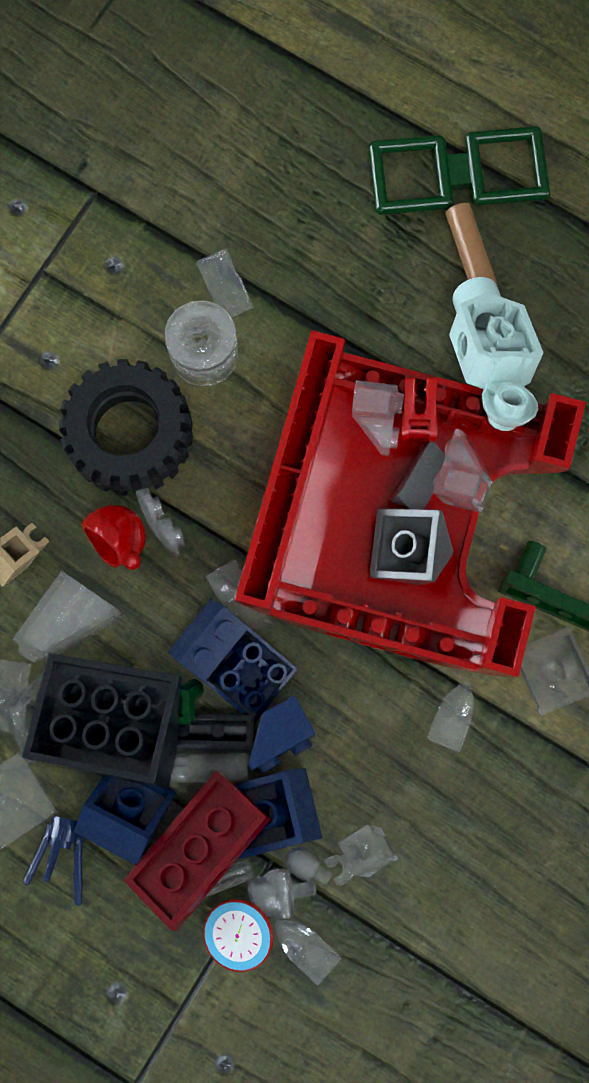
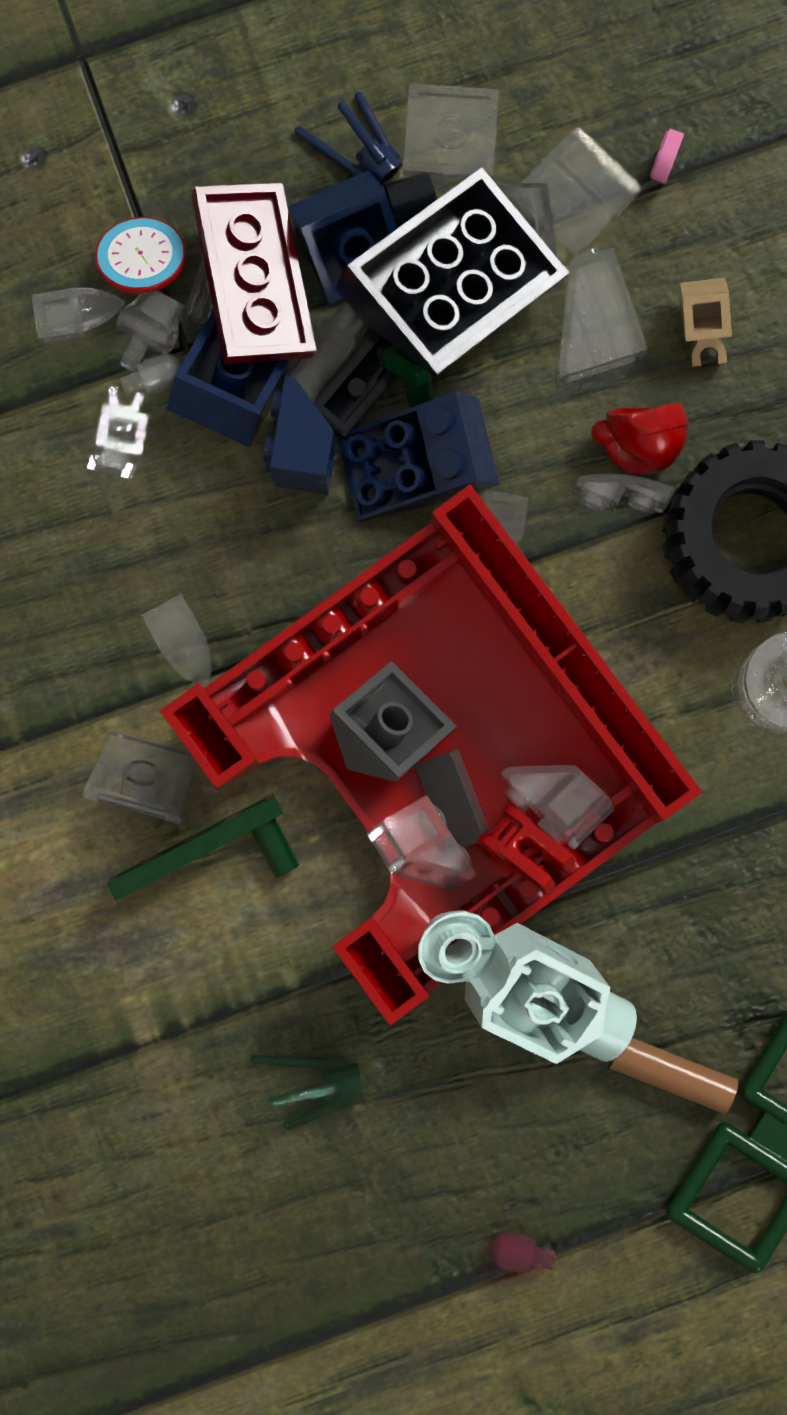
camera: 125 degrees right, 5 degrees up
none -> black beam [384,172,437,224]

